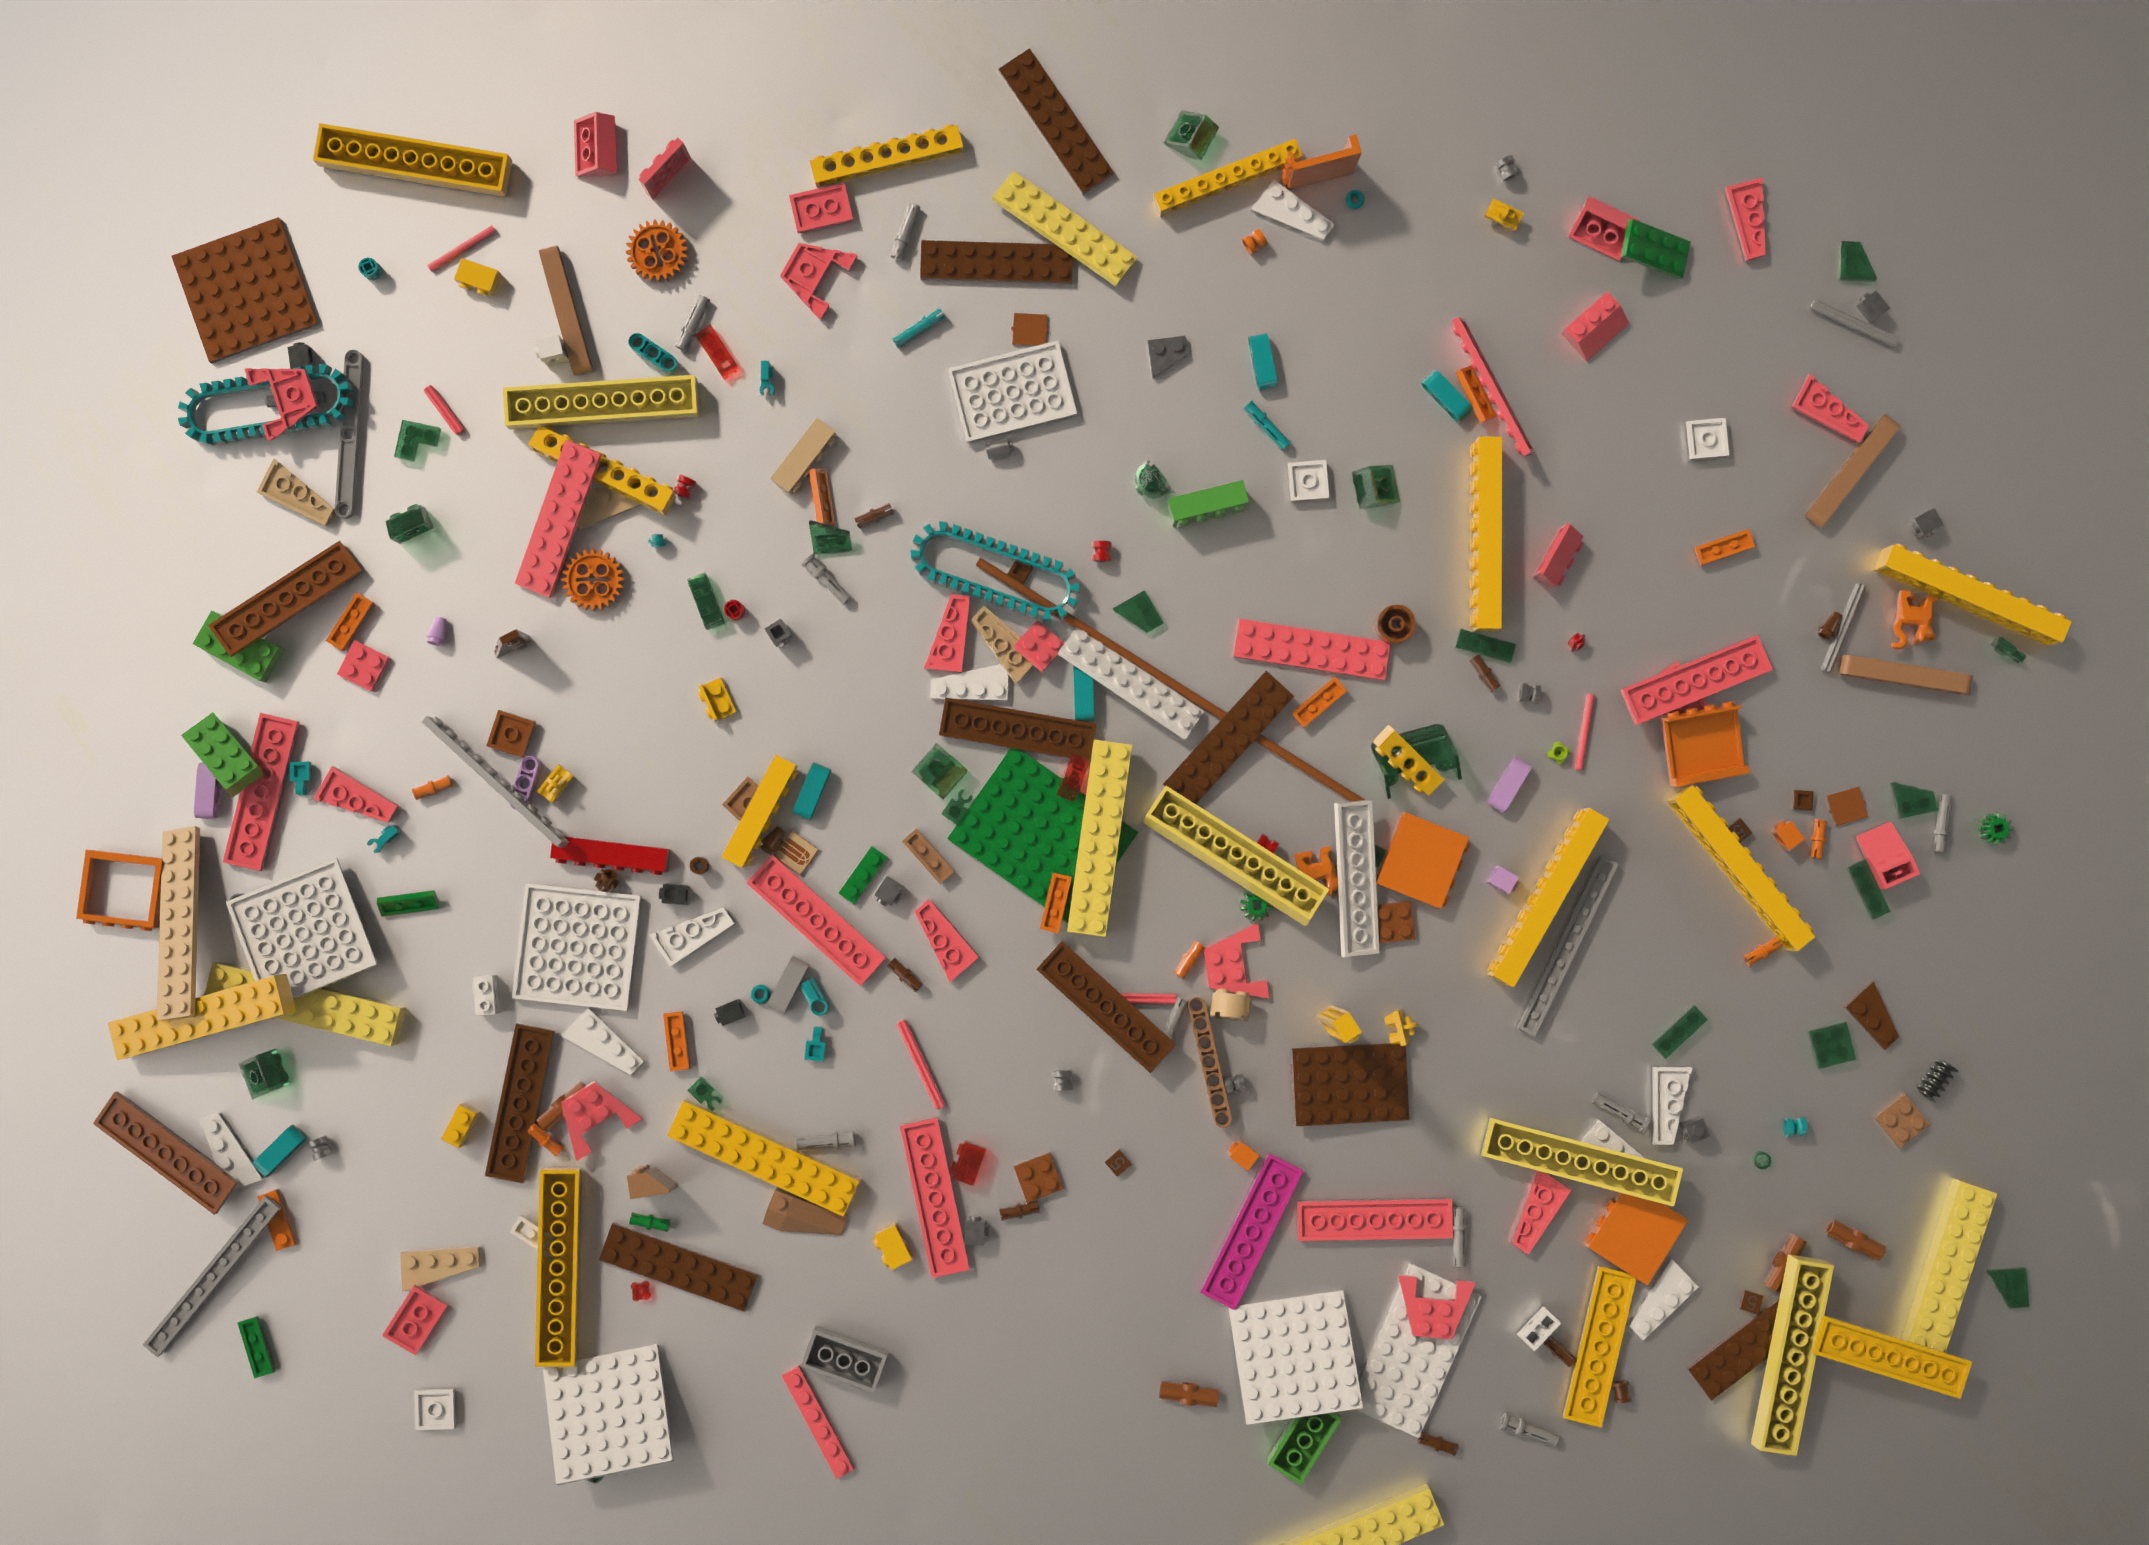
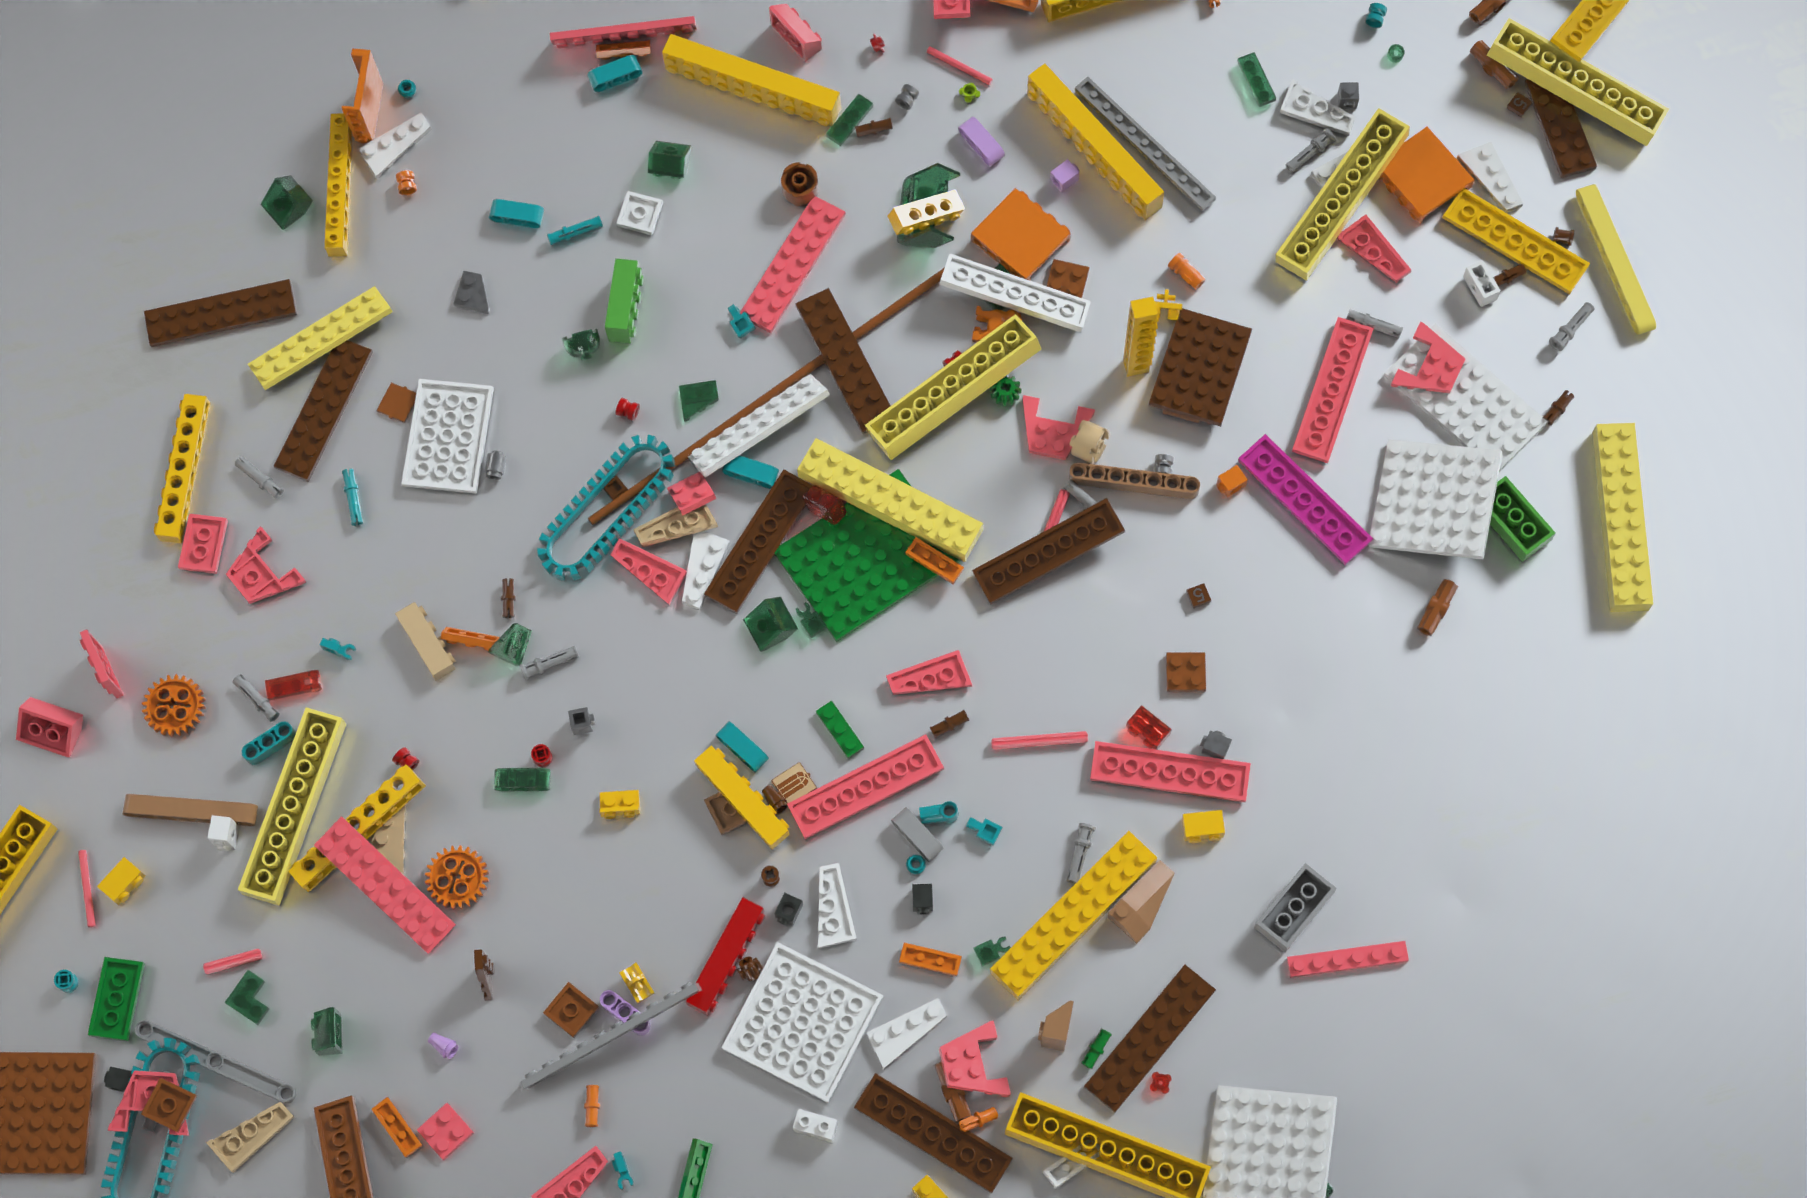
camera: 60 degrees left, 15 degrees down
teal plate [648,534,667,547] -> none
flat silver brick [875,876,904,907] -> none
medium nougat plate [902,829,955,884] -> none
reddish brown pin [999,1201,1040,1221] -> none
flat silver wheel [1053,1070,1073,1091] -> none
orange pin [1174,941,1205,979] -> none
orange plate [1291,677,1347,728] -> none
none -> green plate [88,957,145,1041]
none -> dark orange plate [141,1078,198,1133]
none -> teal plate [728,304,756,339]
none -> orange axle [1168,253,1206,290]
none -> light yellow beam [1576,184,1656,335]

